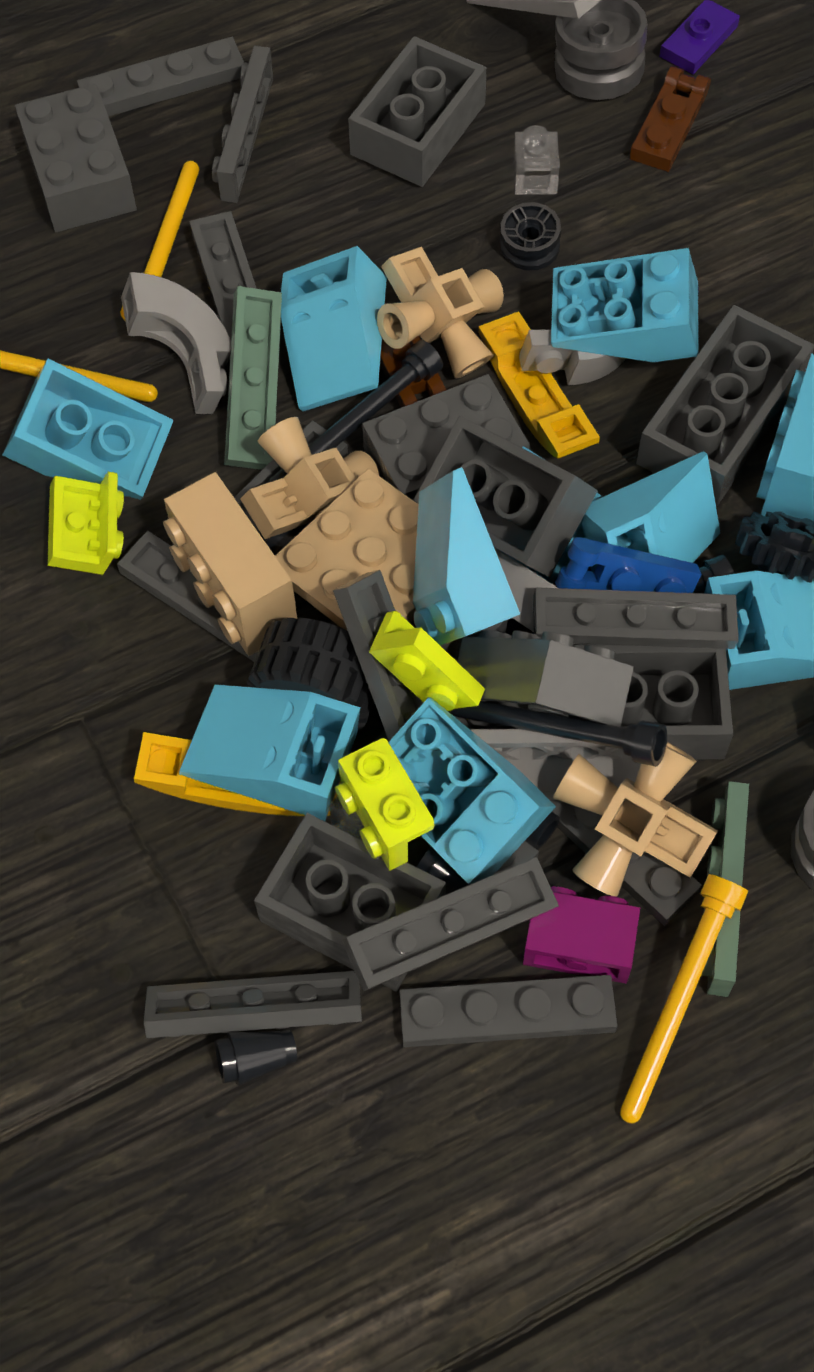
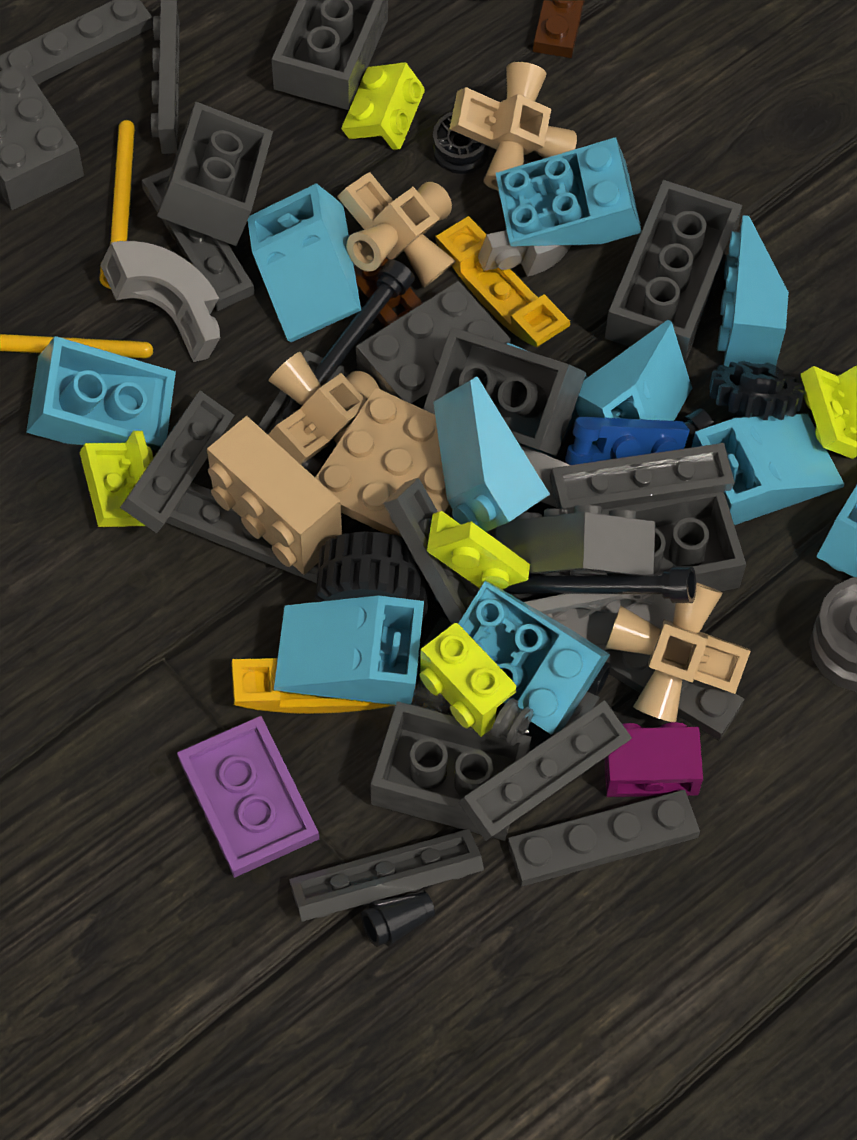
camera: 15 degrees left, 0 degrees up
sand green plate [224,286,282,470] -> none
clear brick [514,125,560,195] -> none
yellow piece [620,874,749,1124] -> none
sand green plate [701,781,749,997] -> none
none -> dark grey plate [120,390,235,533]
none -> dark grey brick [157,102,273,246]
none -> medium lavender plate [177,716,319,878]
none -> neon yellow bracket [341,62,425,150]
none -> tan brick [450,62,577,191]
none -> dark grey bush [491,698,534,746]

